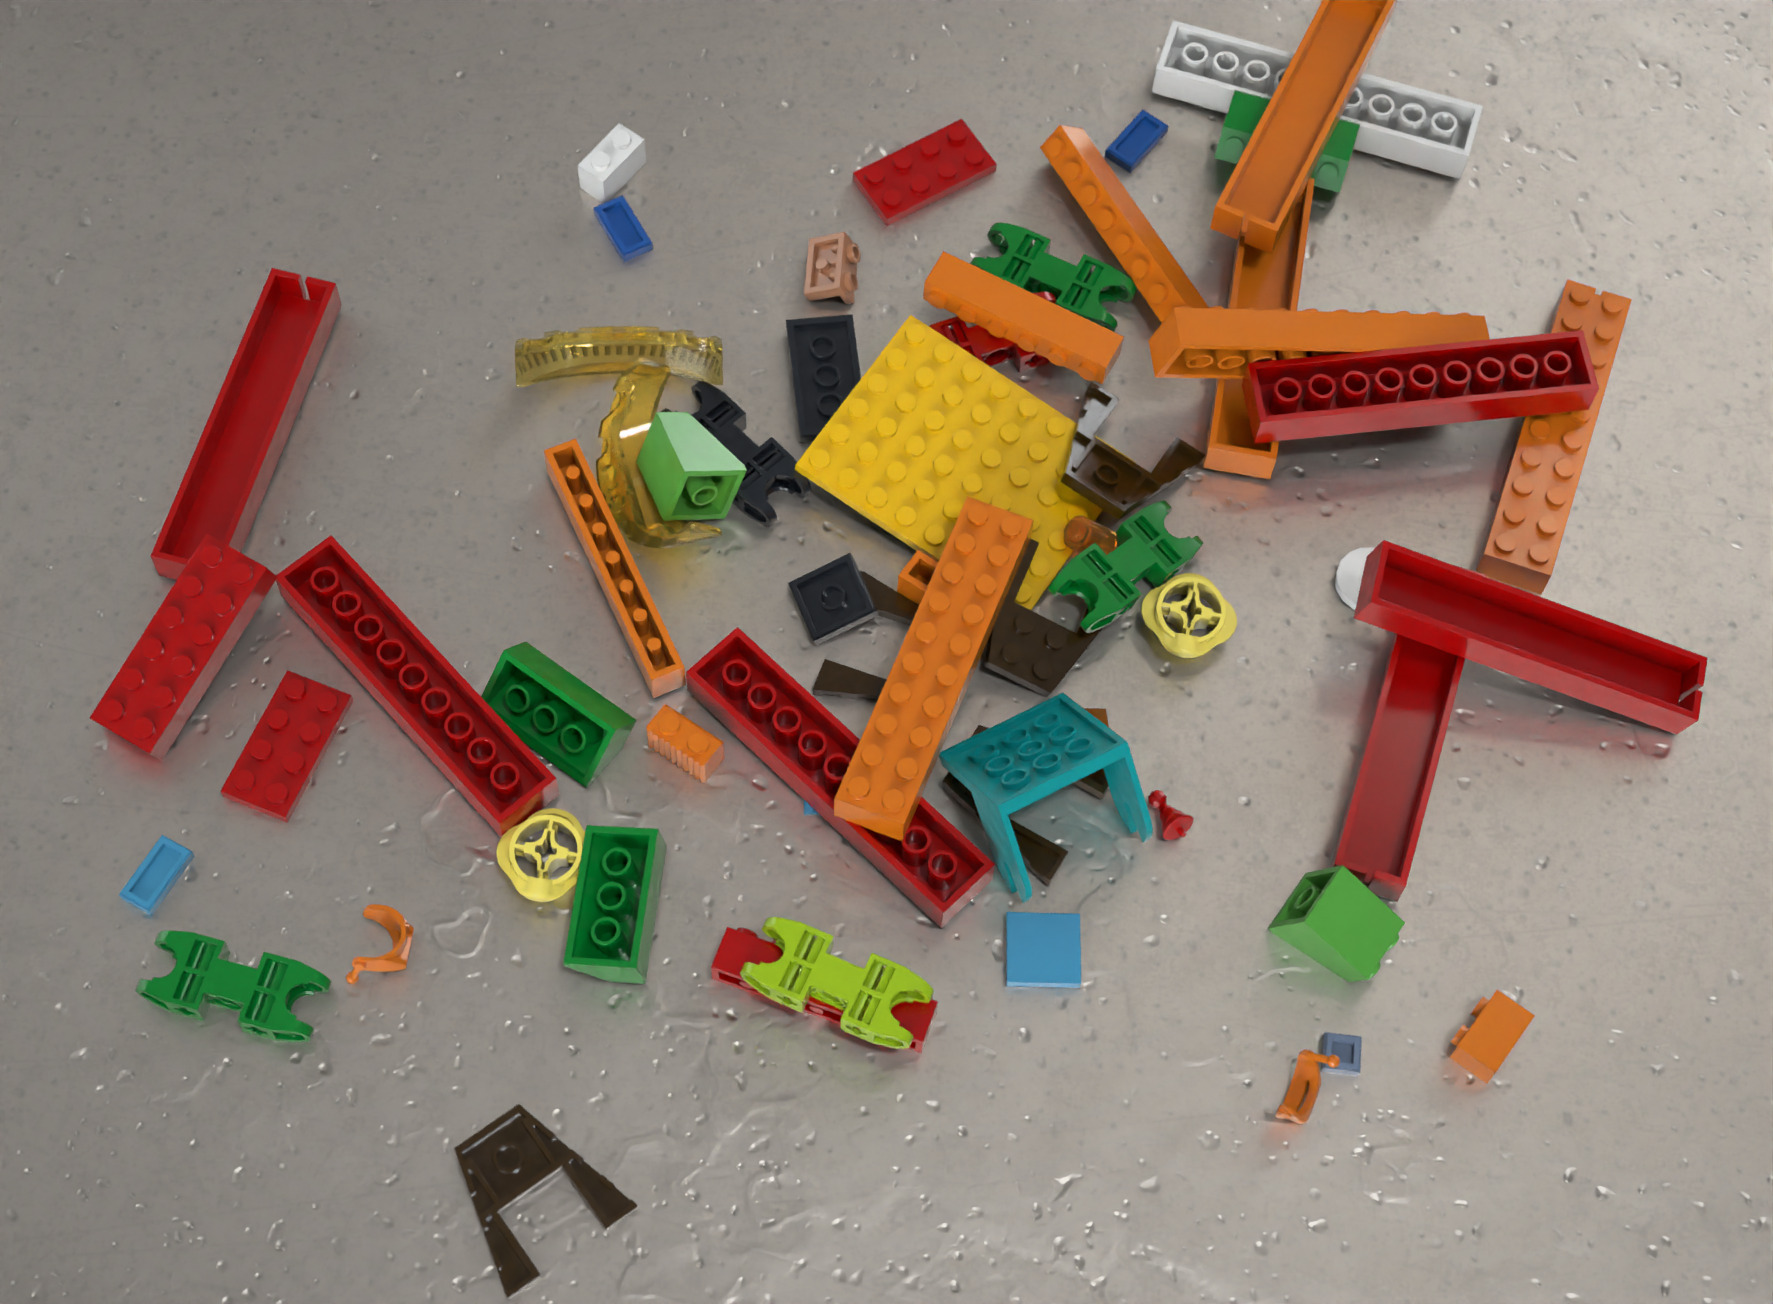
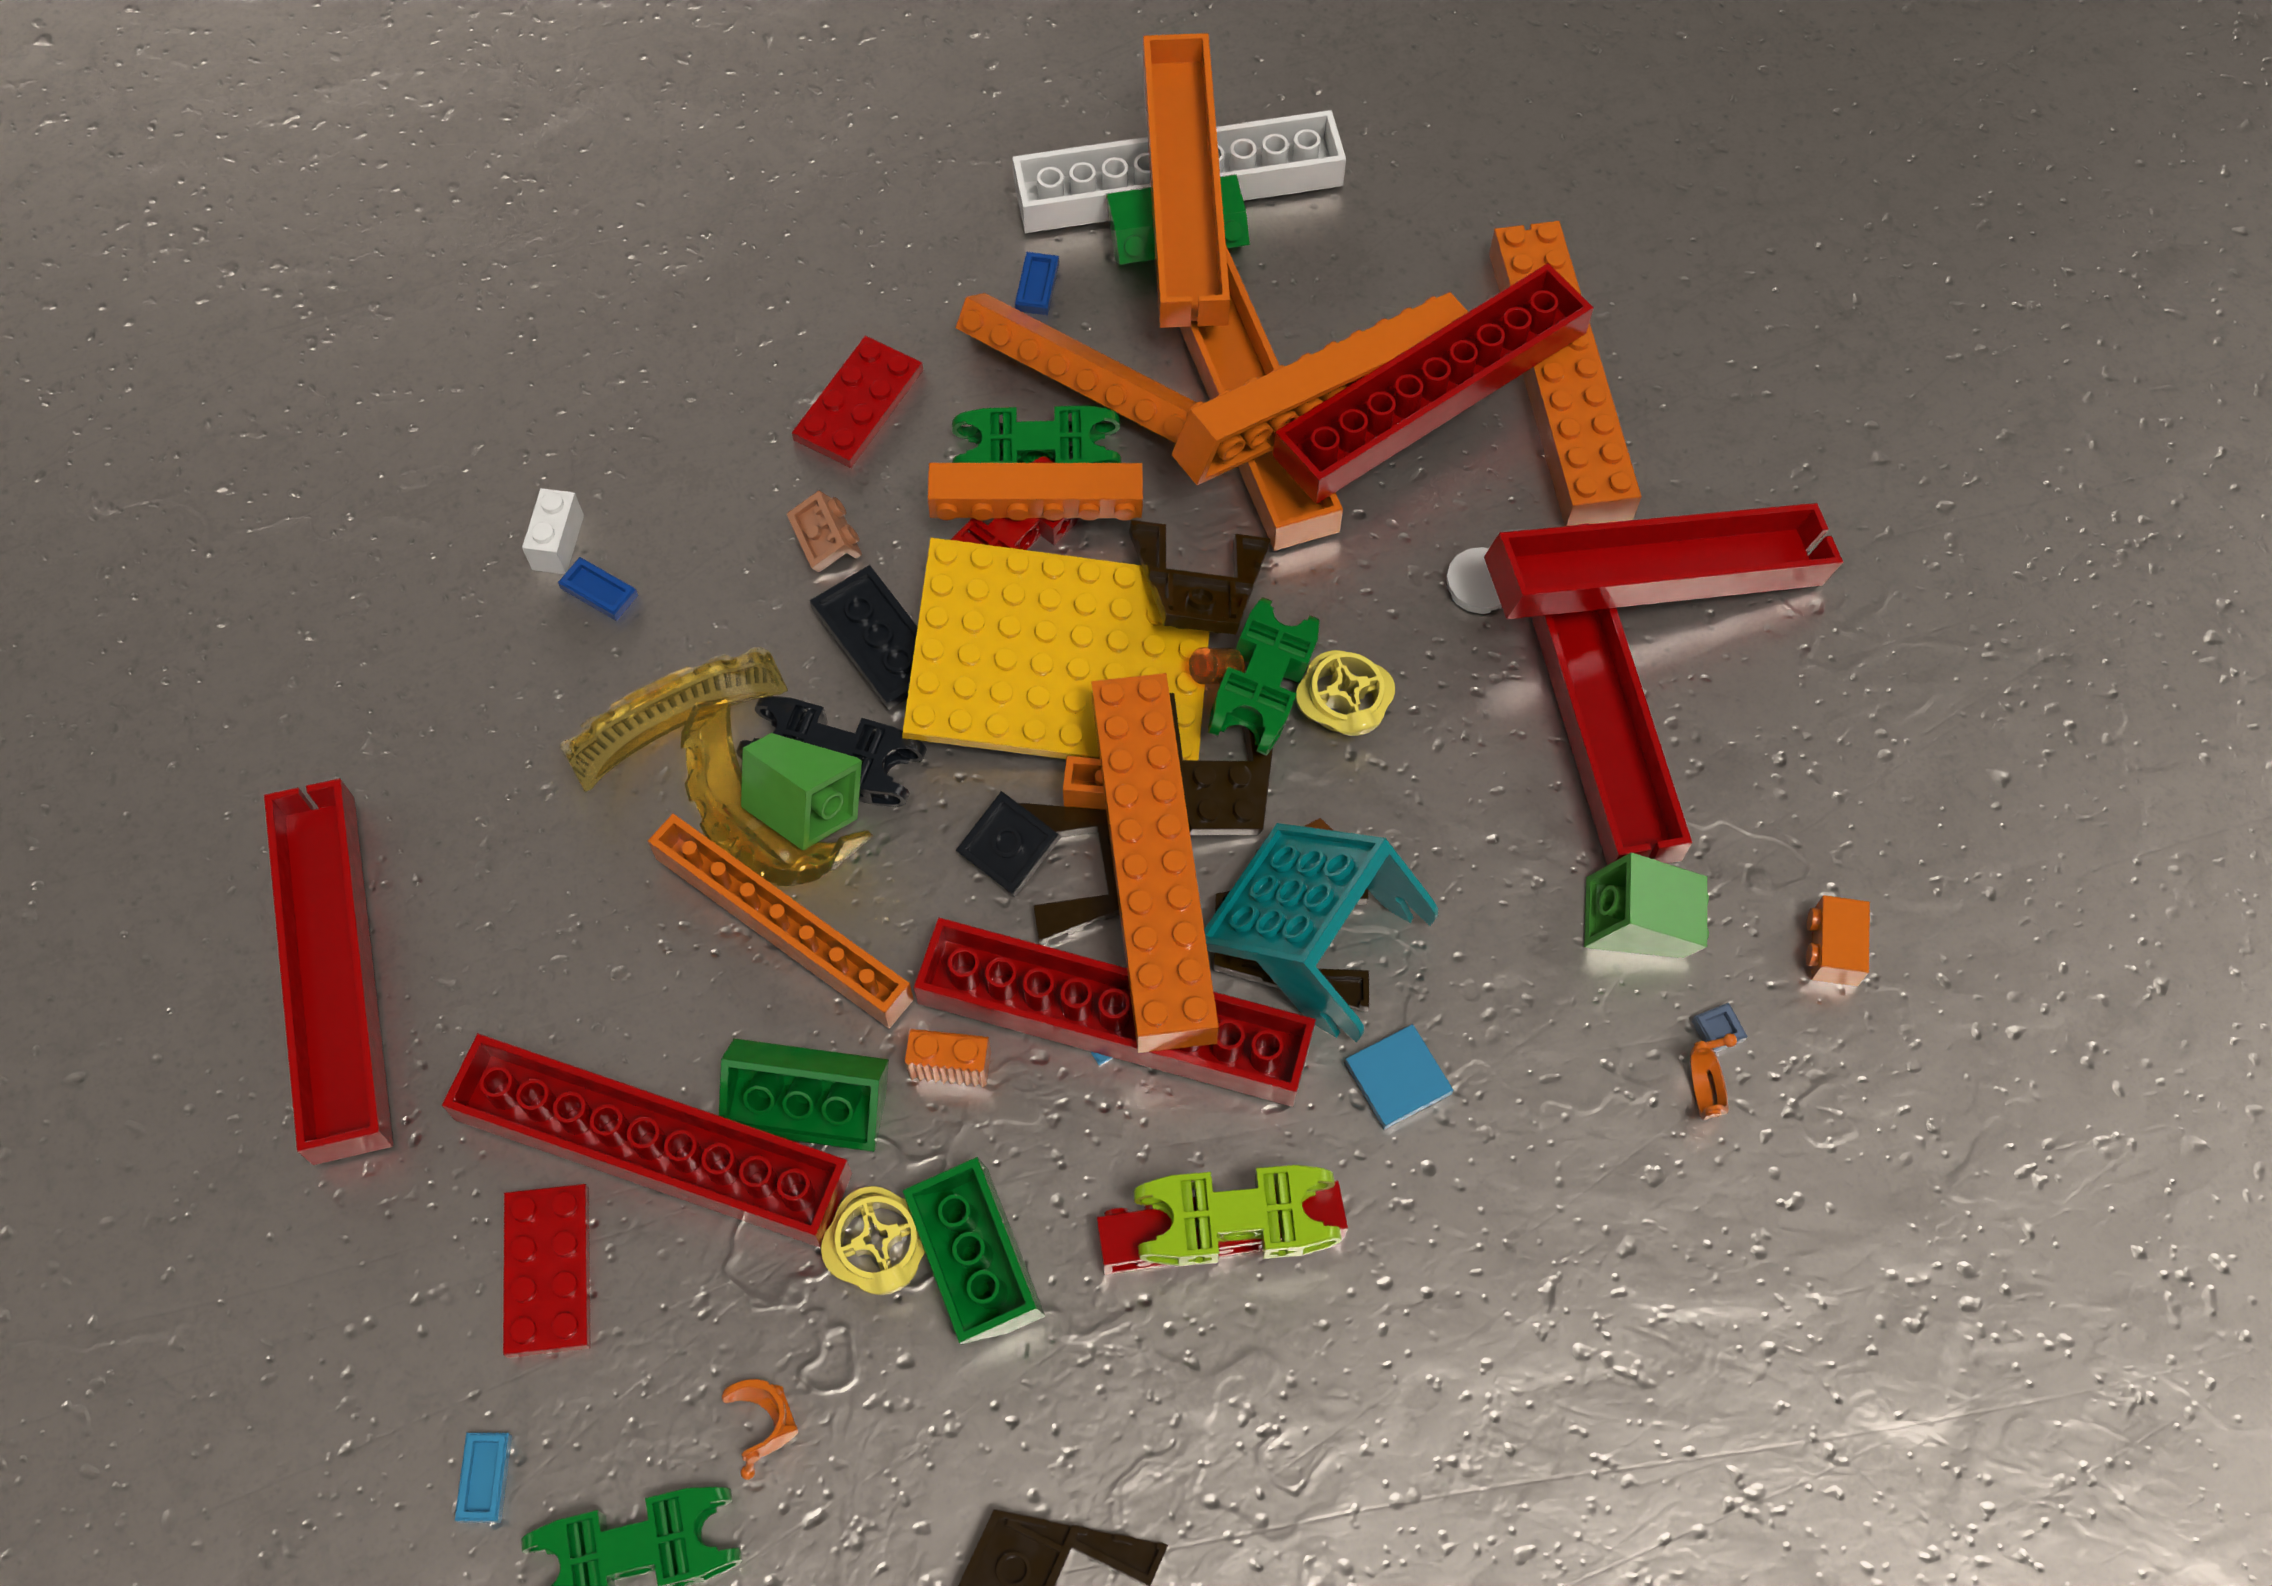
camera: 25 degrees left, 0 degrees up
red brick [89,533,277,760] -> none
red piece [1148,790,1193,840] -> none

